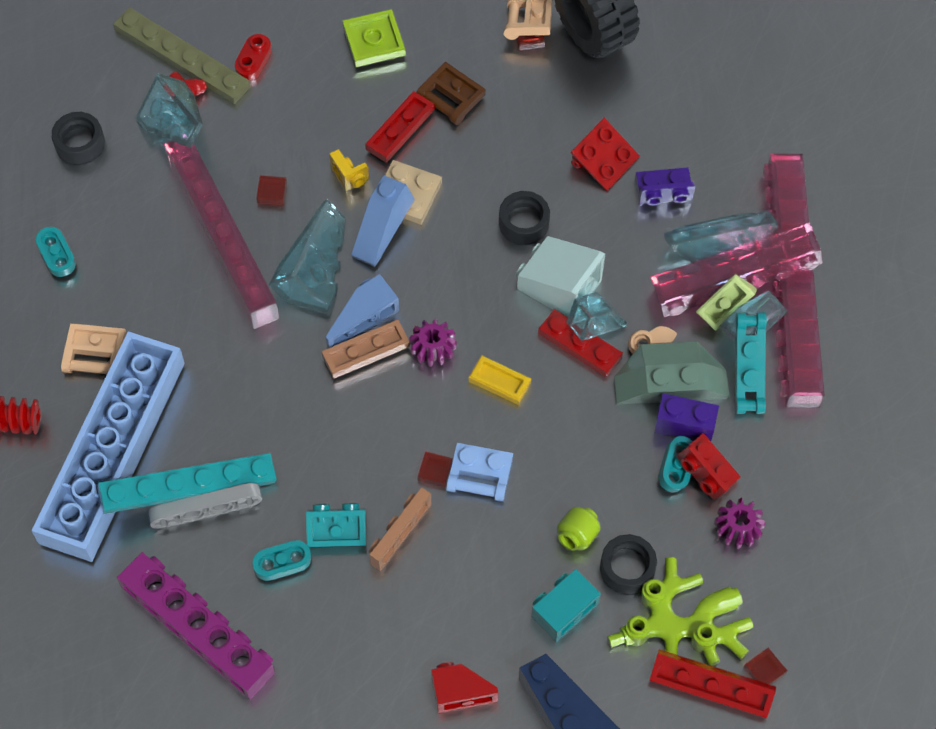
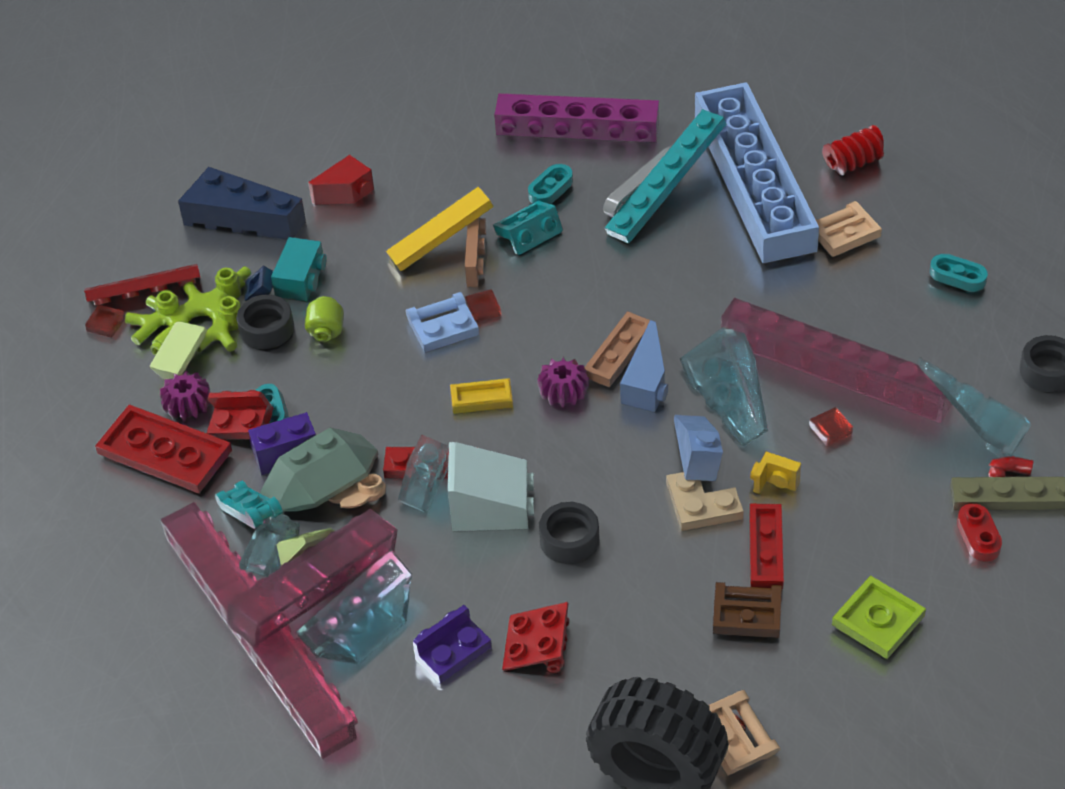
camera: 150 degrees right, 15 degrees down
none -> red plate [95,404,232,493]
none -> yellowish green slope [150,322,207,380]
none -> dark blue plate [245,265,273,301]
none -> yellow tile [386,187,494,271]

